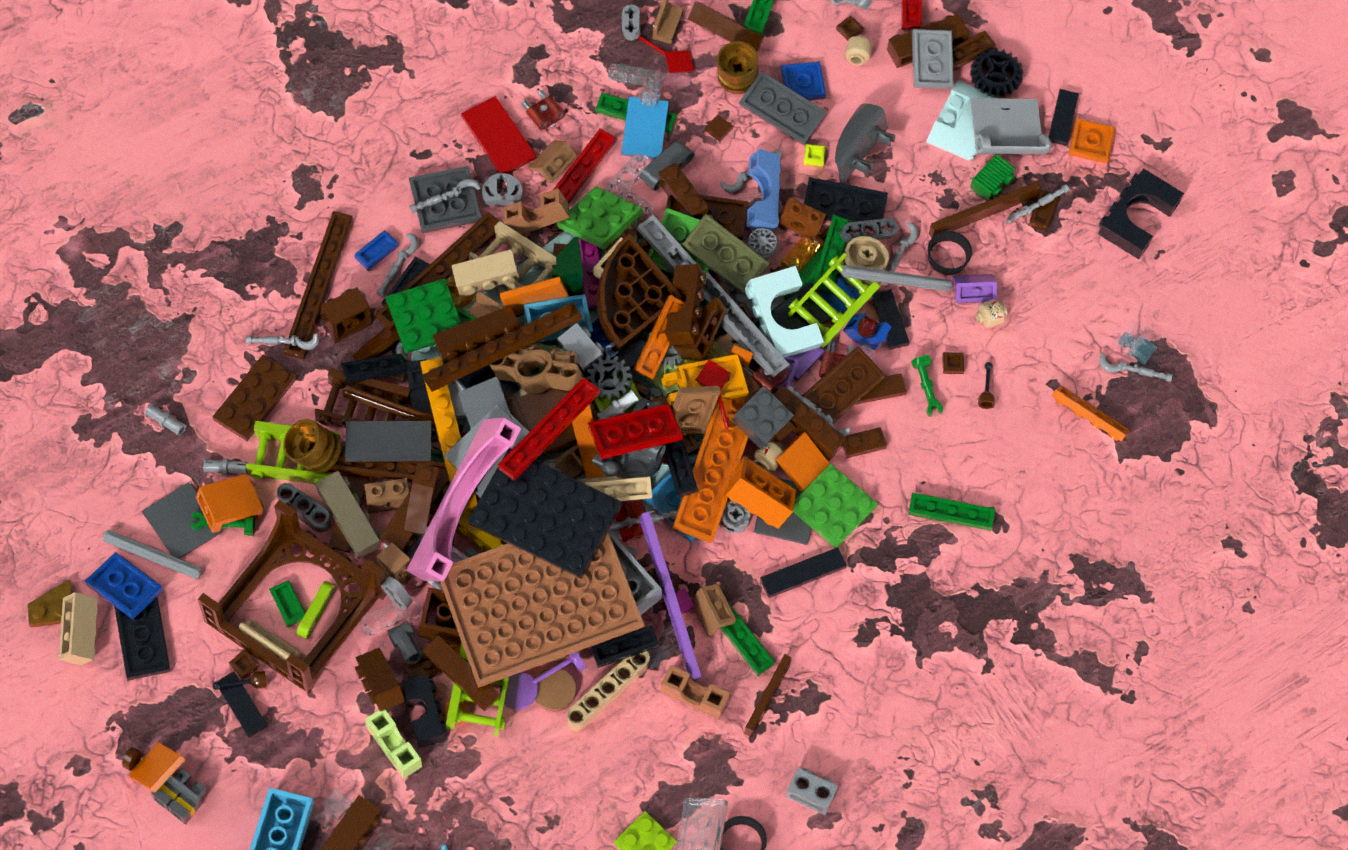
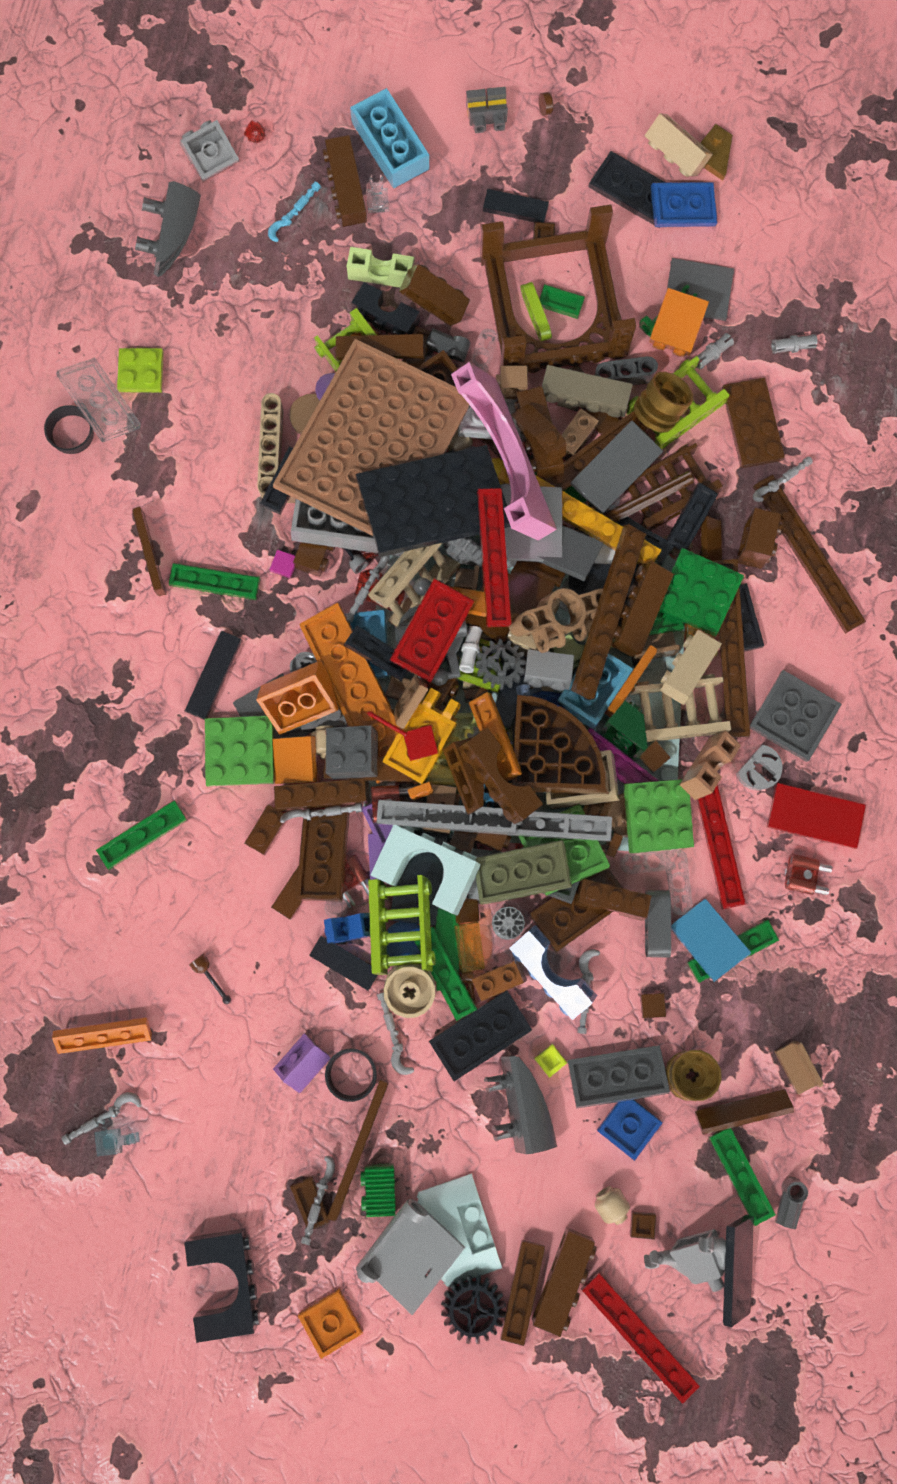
camera: 140 degrees right, 15 degrees up
light grey axle [102,530,203,579] -> none
orange tile [128,742,185,793] -> none
hinge [213,671,267,690] -> none
tan tile [238,619,302,662] -> none
blue tile [354,230,399,271] -> none
light grey piece [377,233,419,297] -> none
light grey beam [381,577,413,610] -> none
light grey piece [409,179,481,213] -> none
medium nougat panel [529,140,577,183] -> none
clear beam [608,63,665,107] -> none
light grey beam [622,5,641,40] -> none
red piece [637,36,694,73] -> none
medium lavender tile [639,512,701,681] -> none
nougat arch [660,665,730,720] -> none
medium nougat panel [691,583,736,636] -> none
light grey brick [785,768,838,815] -> none
dark grey beam [840,218,898,243] -> none
light grey axle [841,265,953,291] -> none
clear red plate [858,316,878,337] -> none
green piece [911,354,943,417] -> none
light grey tile [912,29,953,89] -> none
reddish brown tile [942,352,964,374] -> none
tan head [975,299,1007,328] -> none
black tile [1048,89,1079,146] -> none

